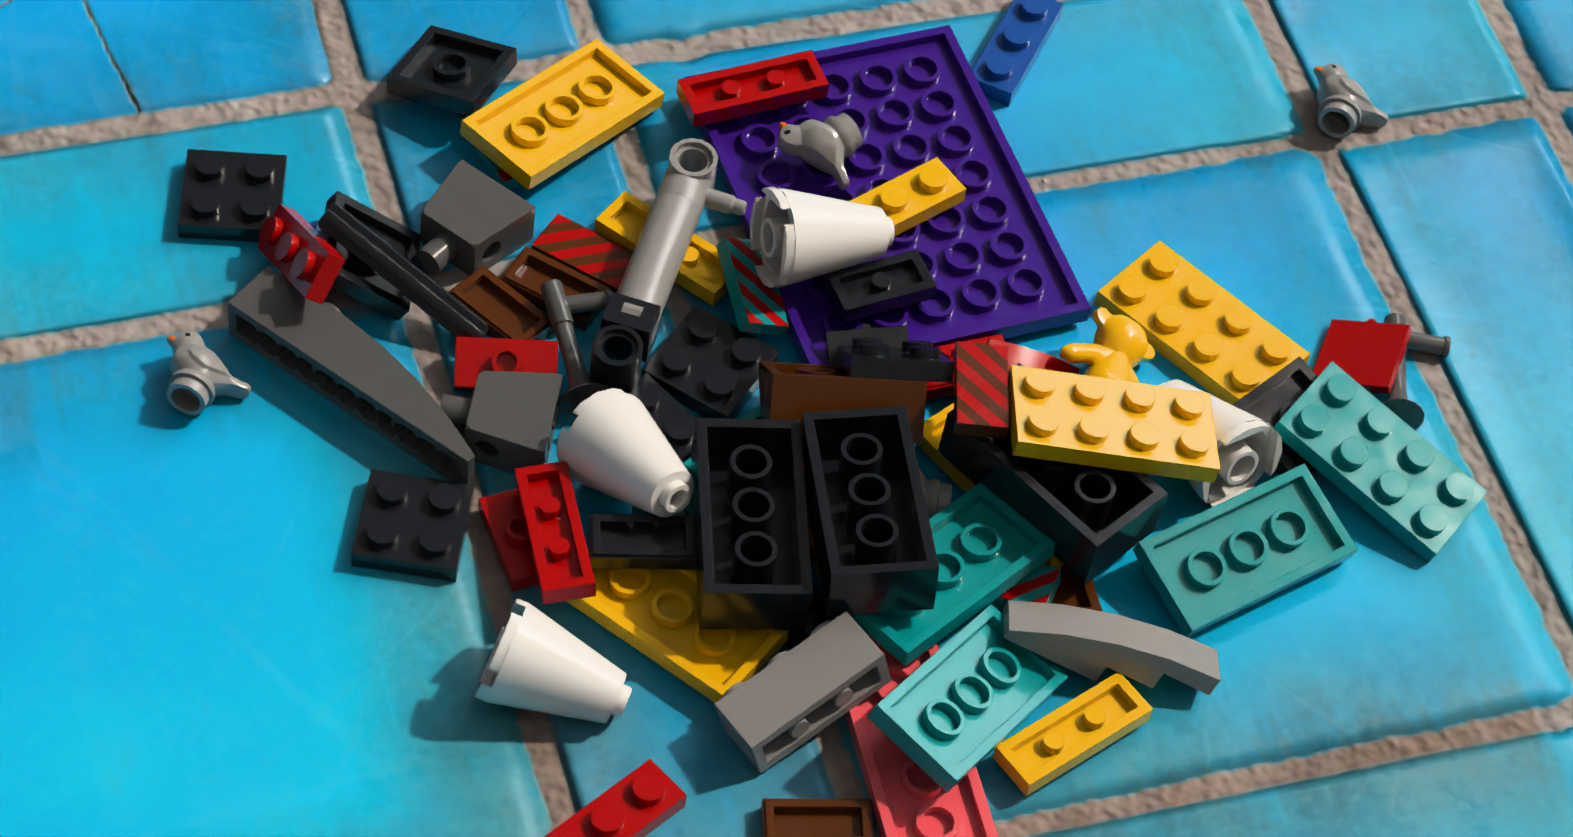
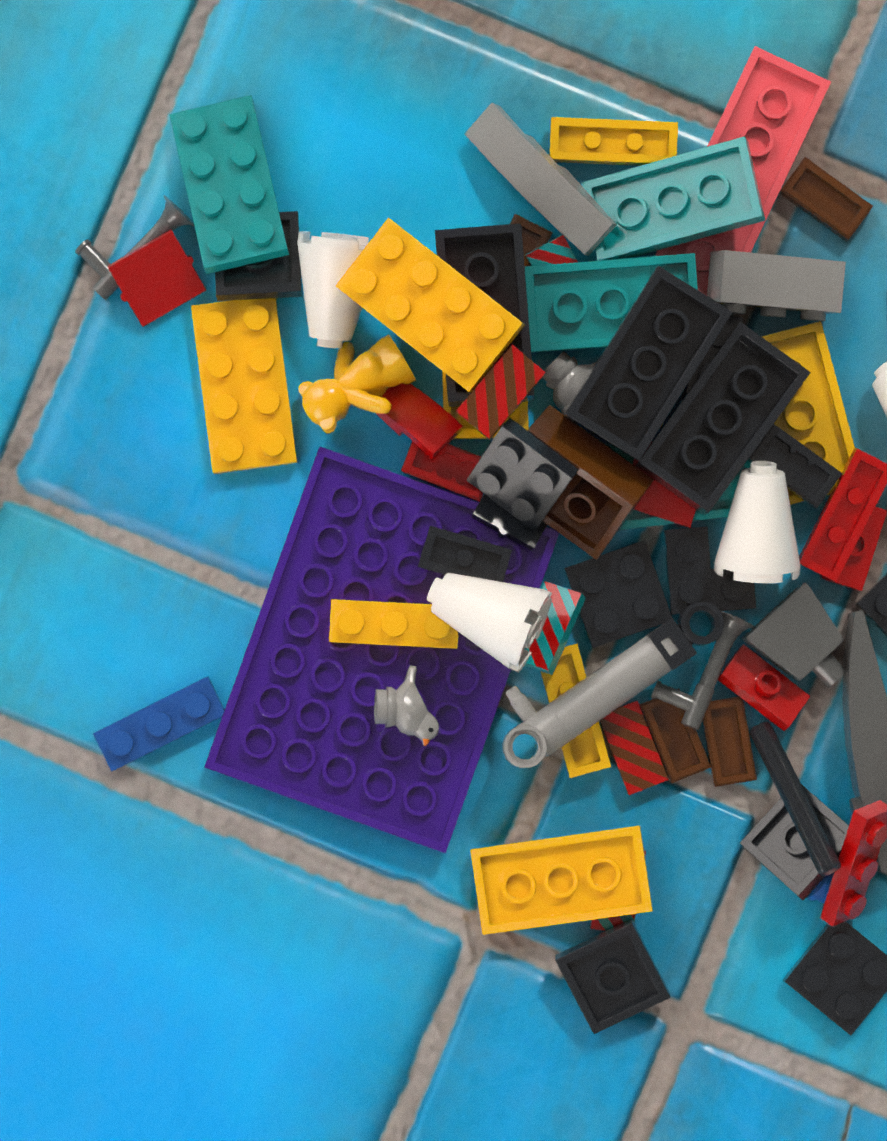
camera: 135 degrees left, 35 degrees up
dark grey torso [417,160,535,275] -> none
red plate [676,50,829,127] -> none
teal plate [1132,463,1358,637] -> none

